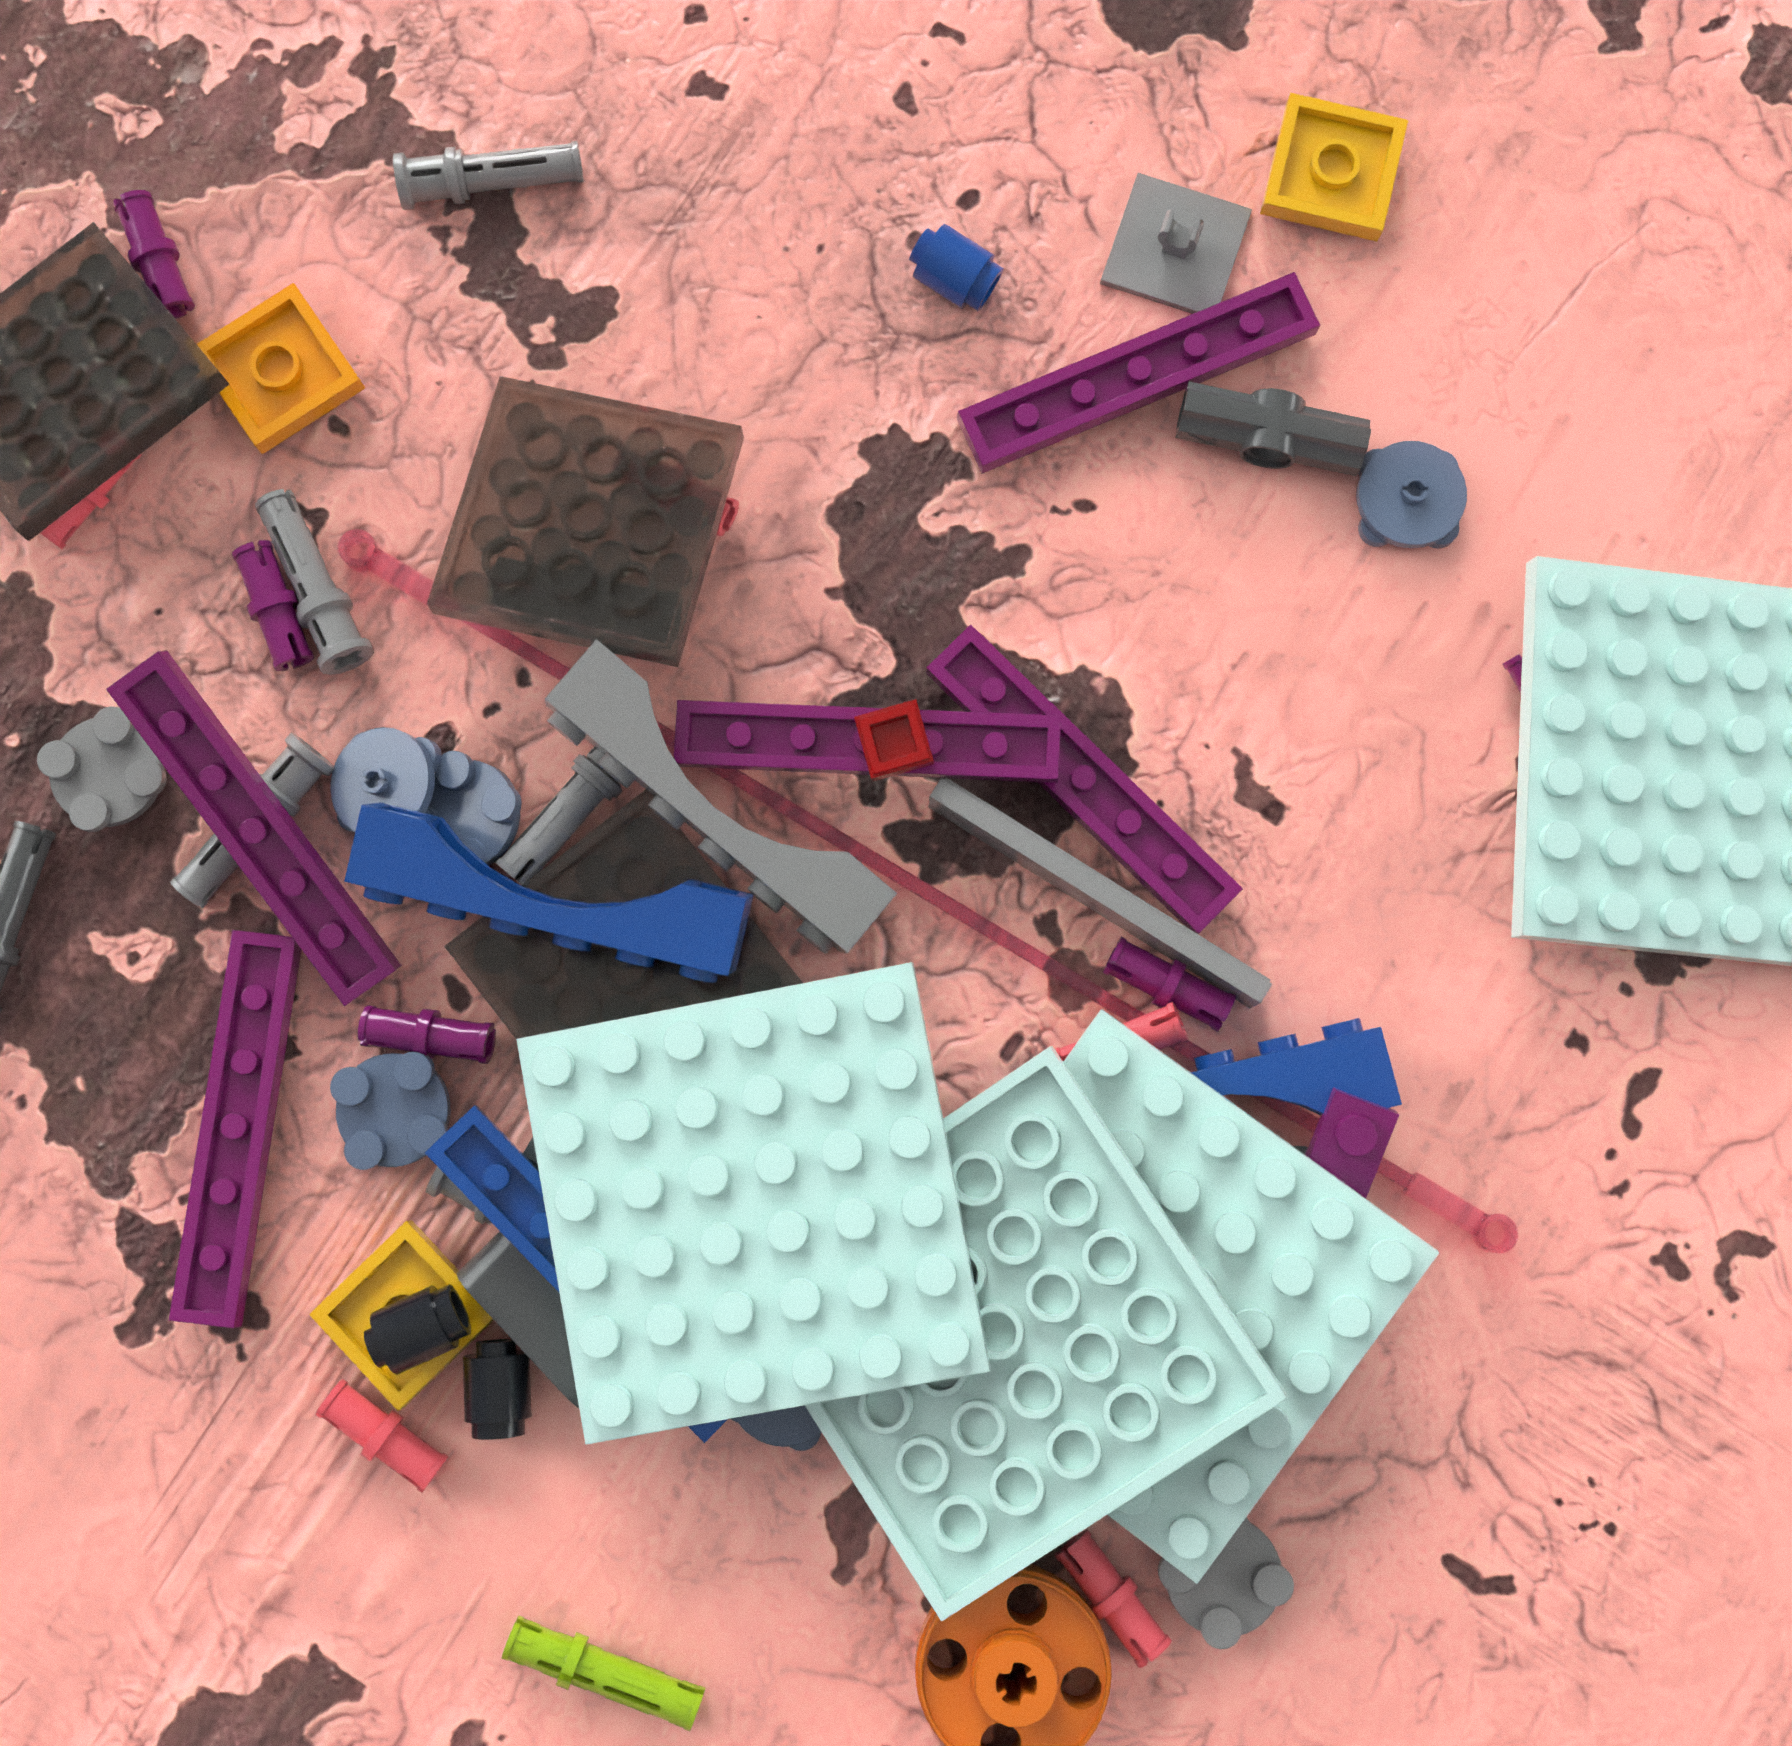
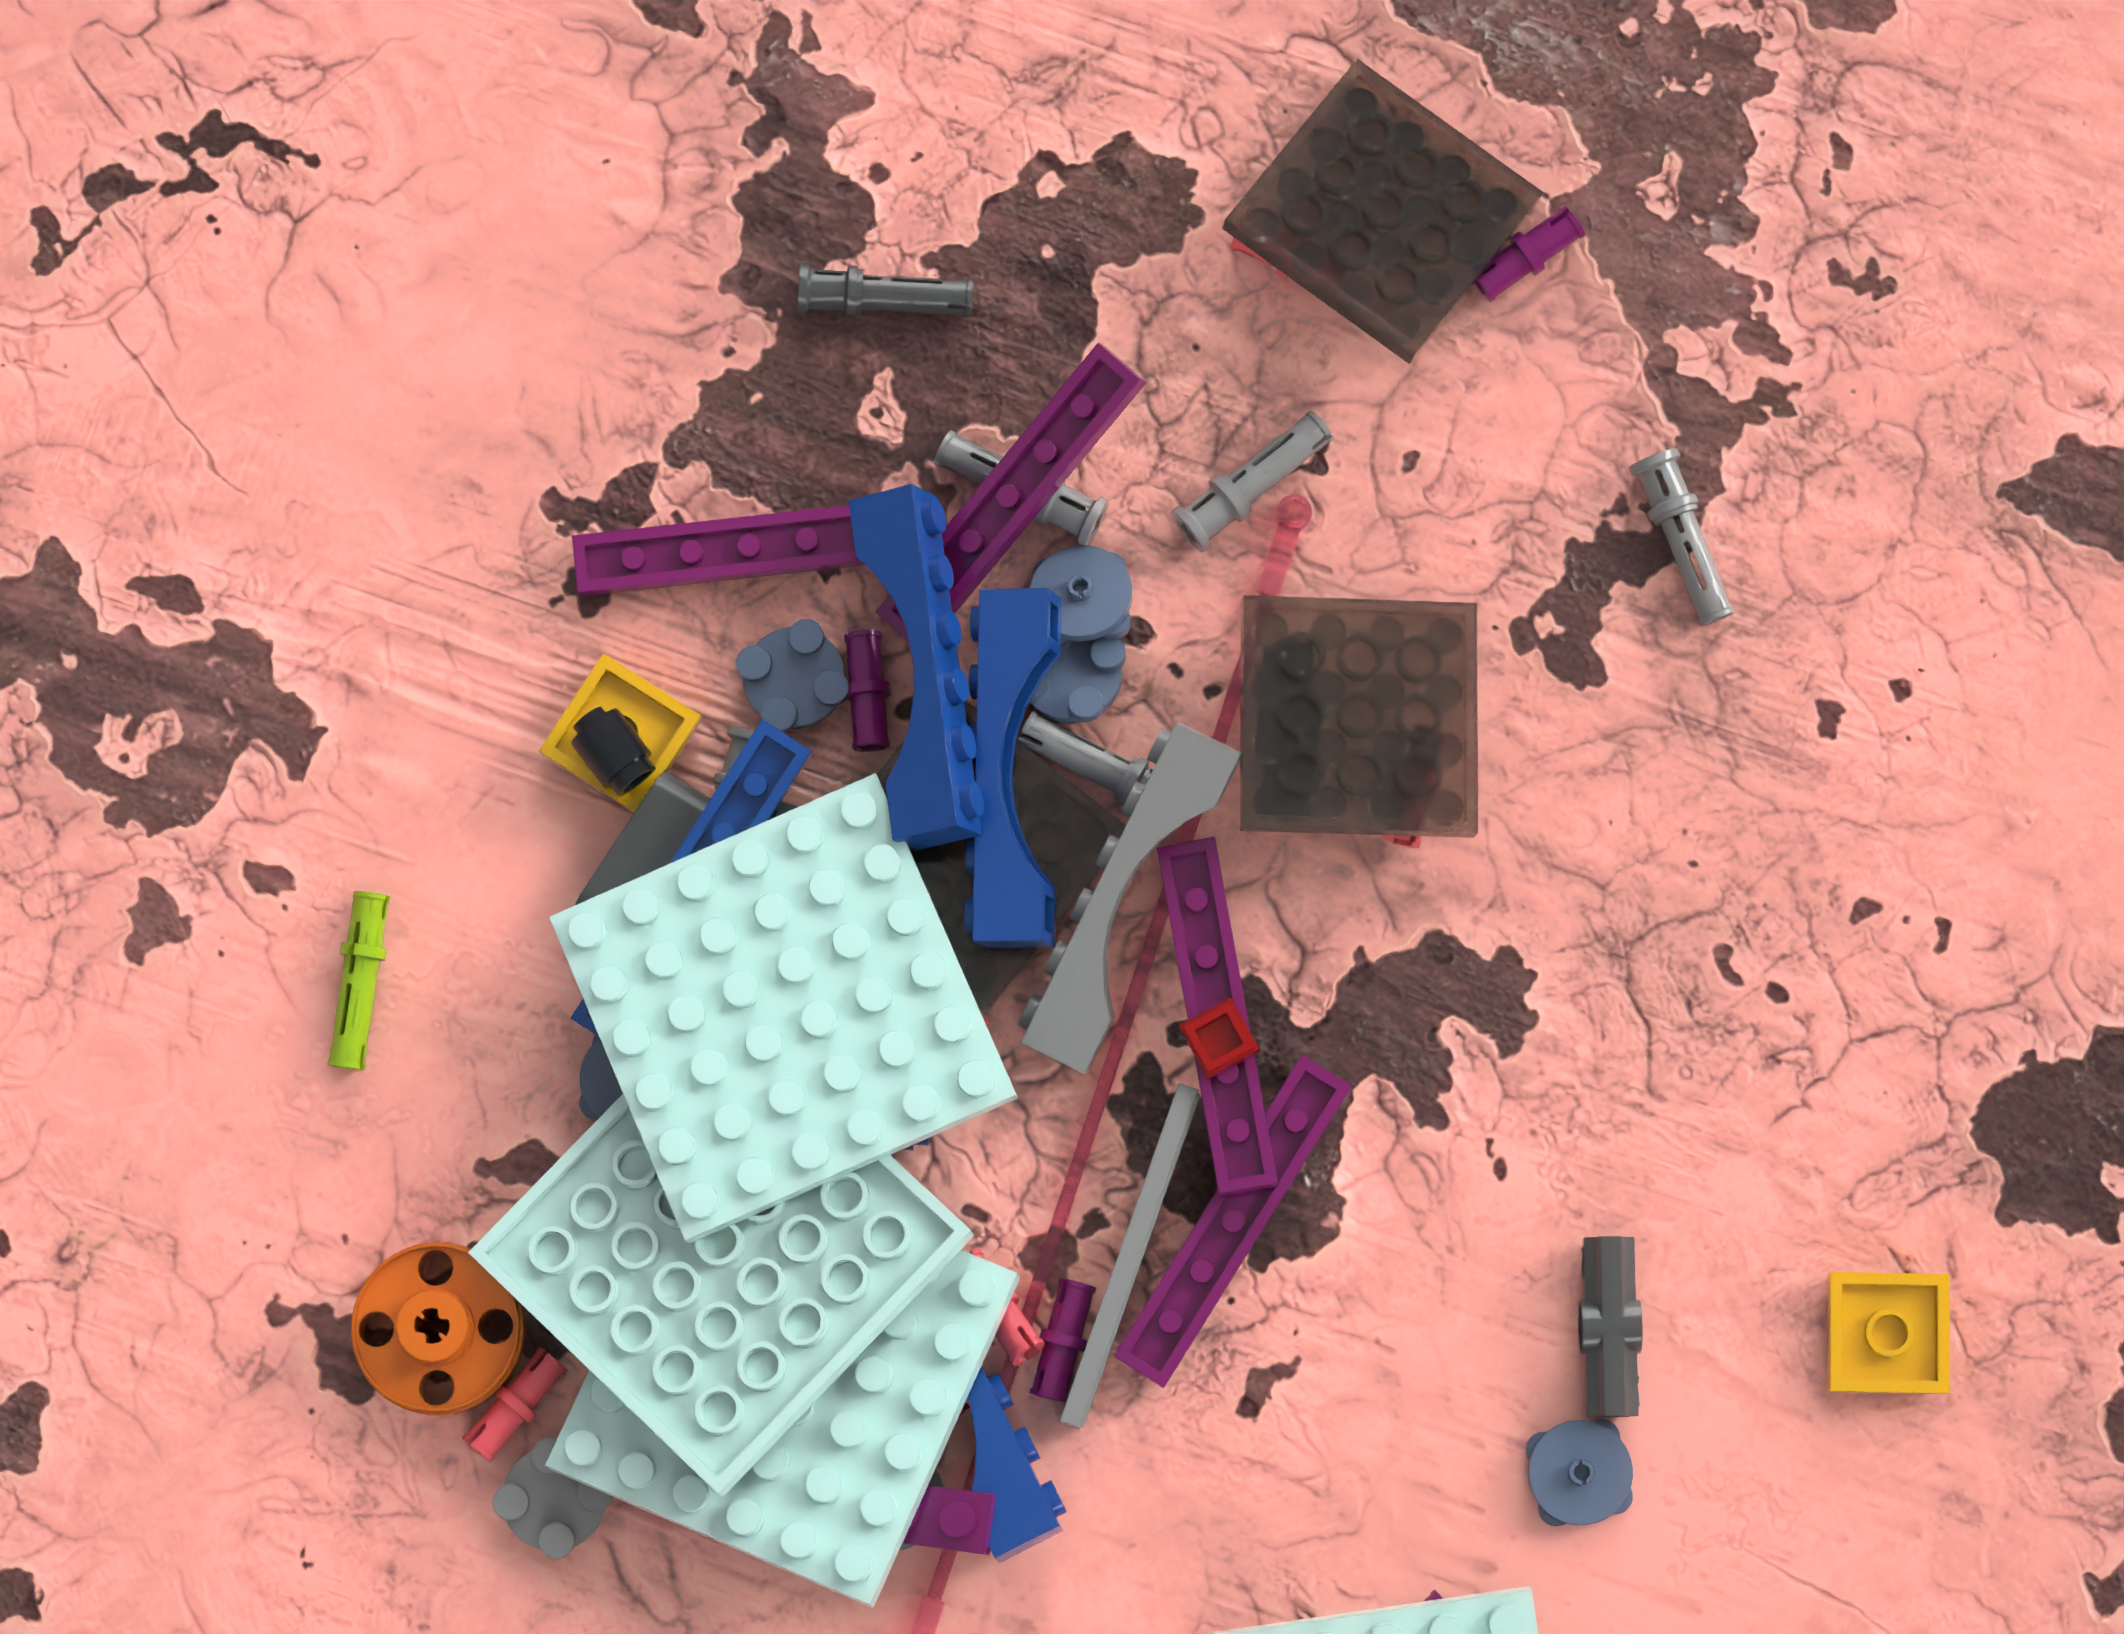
camera: 80 degrees right, 0 degrees up
light grey piece [37,706,167,832] -> none
light orange plate [189,283,365,454] -> none
magenta pin [232,540,314,671] -> none
coral pin [315,1379,449,1493] -> none
black brick [463,1339,532,1440] -> none
blue brick [909,223,1004,311] -> none
magenta plate [957,272,1320,474] -> none
light grey piece [1100,173,1252,314] -> none
none -> blue arch [849,484,984,850]

